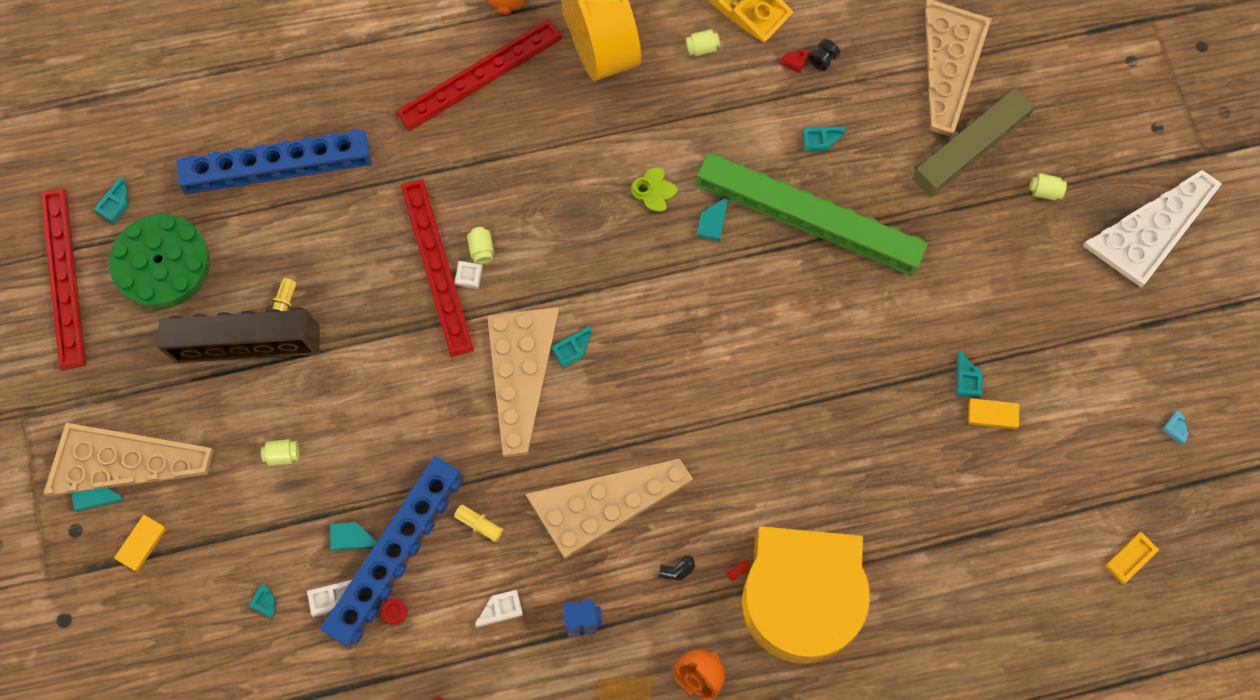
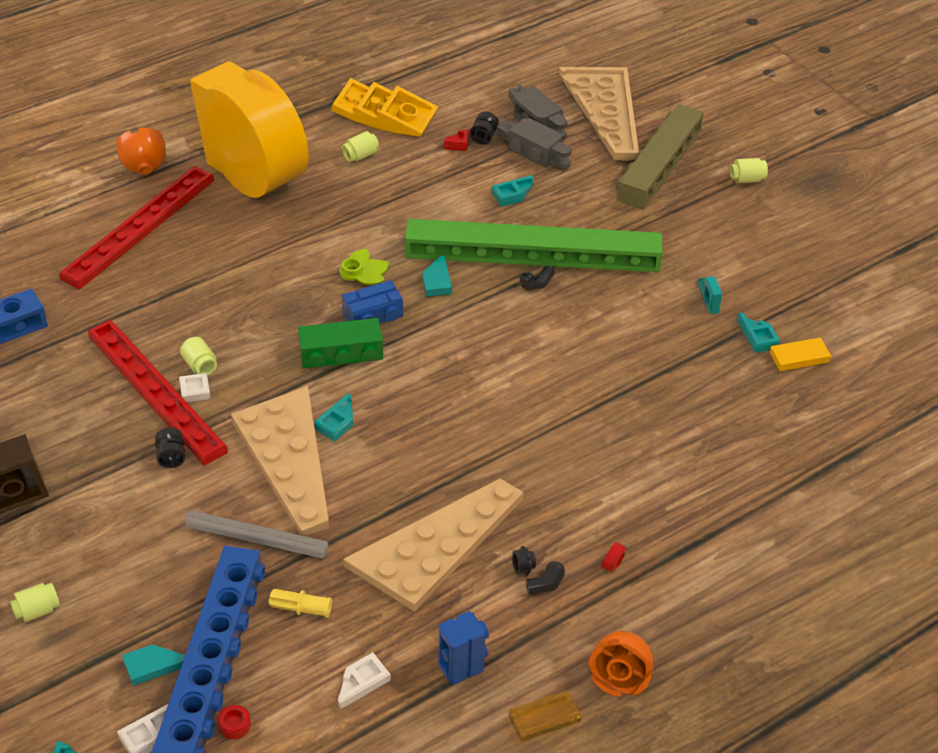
camera: 20 degrees left, 25 degrees down
yellow brick [742,526,870,664] -> none
white wing [1082,170,1222,288] -> none
none -> black wheel [155,428,186,468]
none -> light grey axle [185,510,329,559]
none -> green brick [298,318,383,369]
none -> blue brick [342,280,403,323]
none -> dark grey hinge [497,118,572,170]
none -> dark grey hinge [508,85,568,141]
none -> black plate [512,546,536,576]
none -> black arm [519,266,555,291]
none -> teal tile [697,276,722,314]

